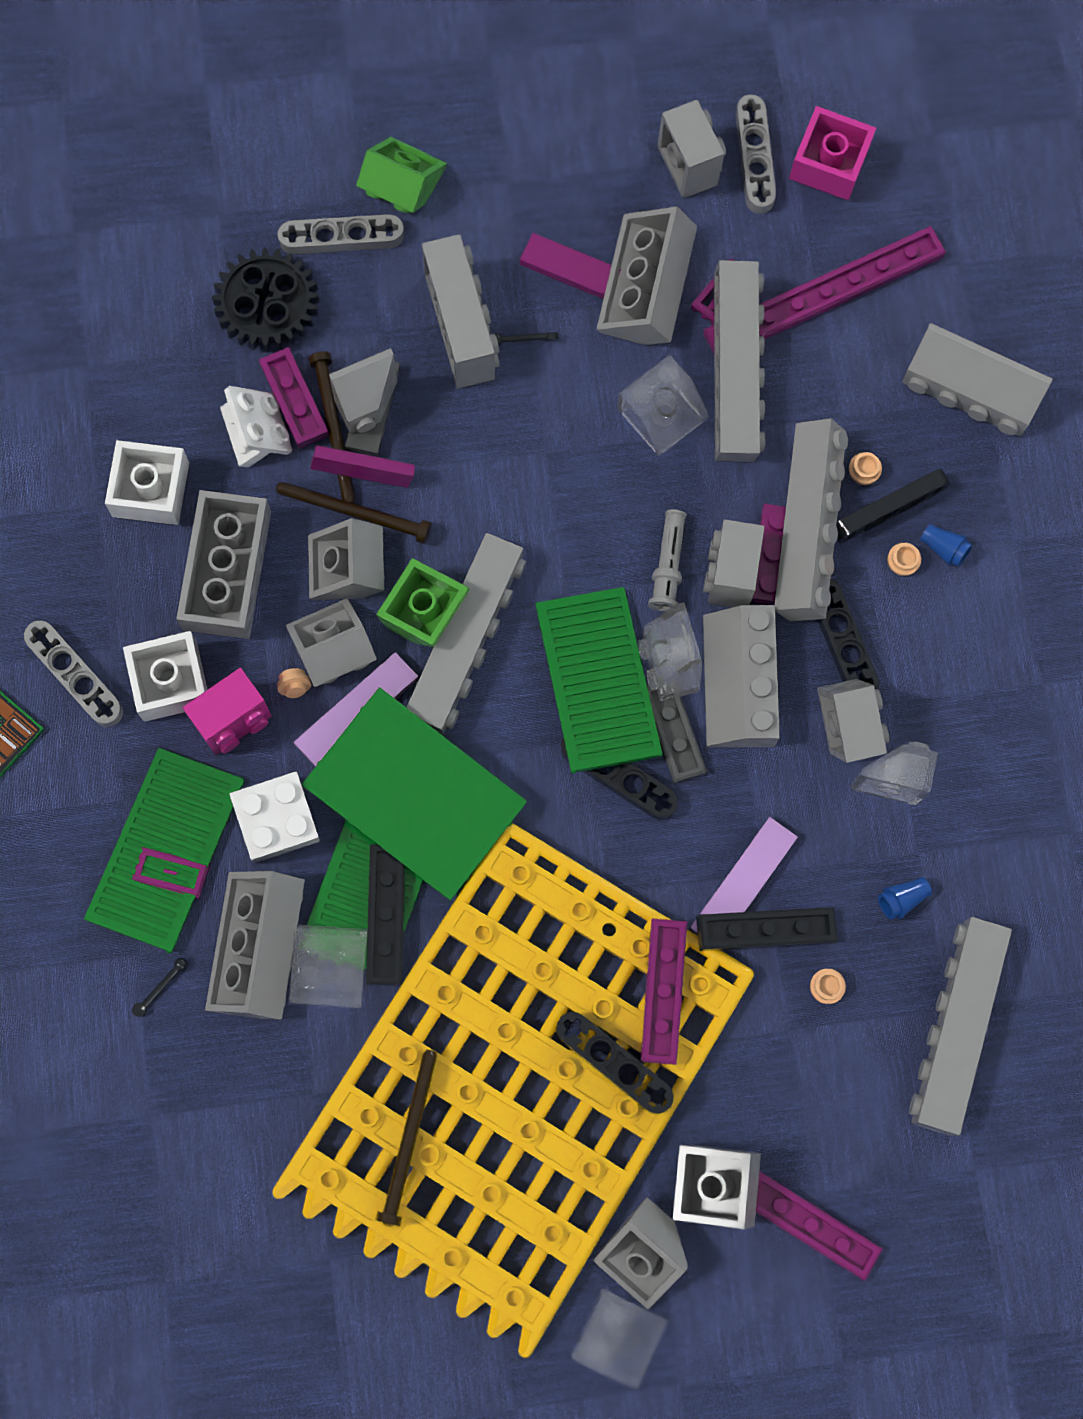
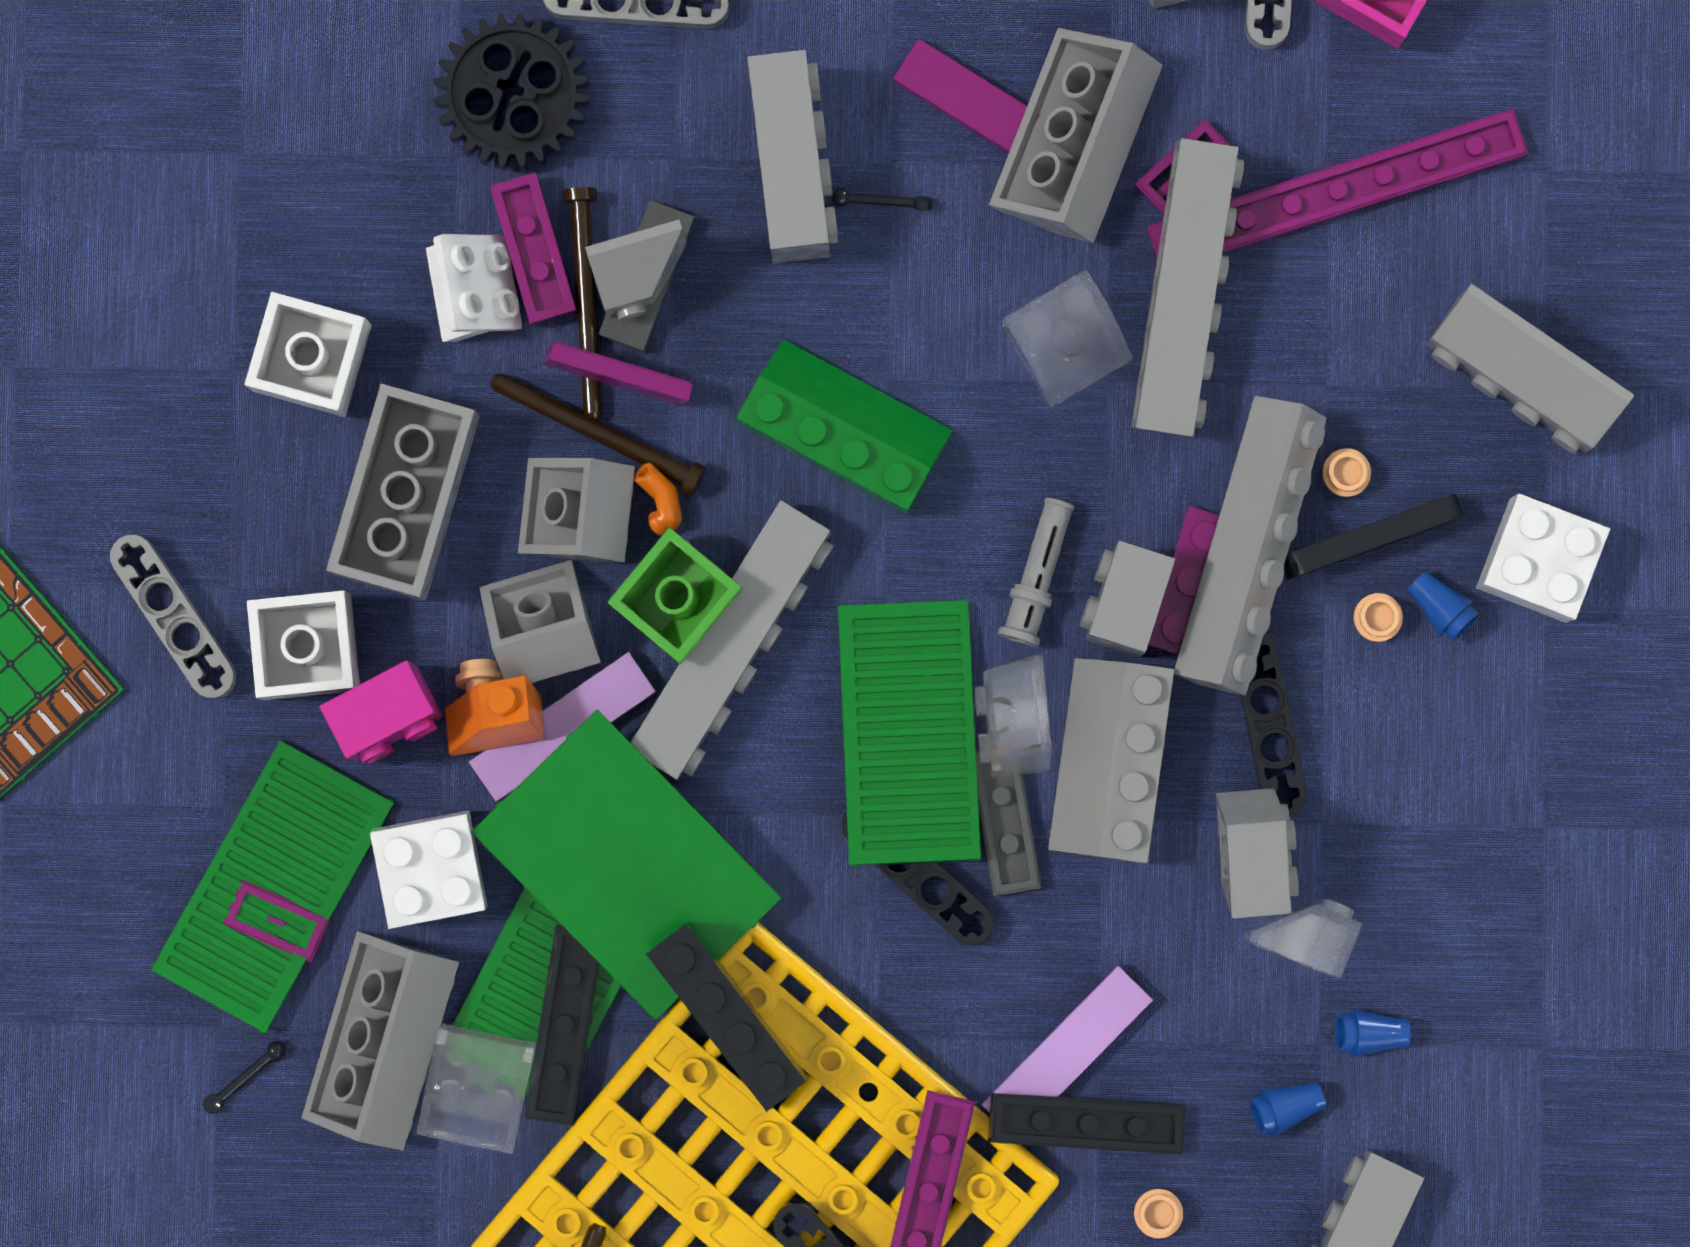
camera: 20 degrees right, 10 degrees up
none -> orange slope [445,675,545,756]
none -> orange arm [634,463,682,536]
none -> black brick [646,922,808,1112]
none -> green slope [736,340,953,515]
none -> blue cone [1335,1009,1411,1058]
none -> white brick [1476,493,1610,623]

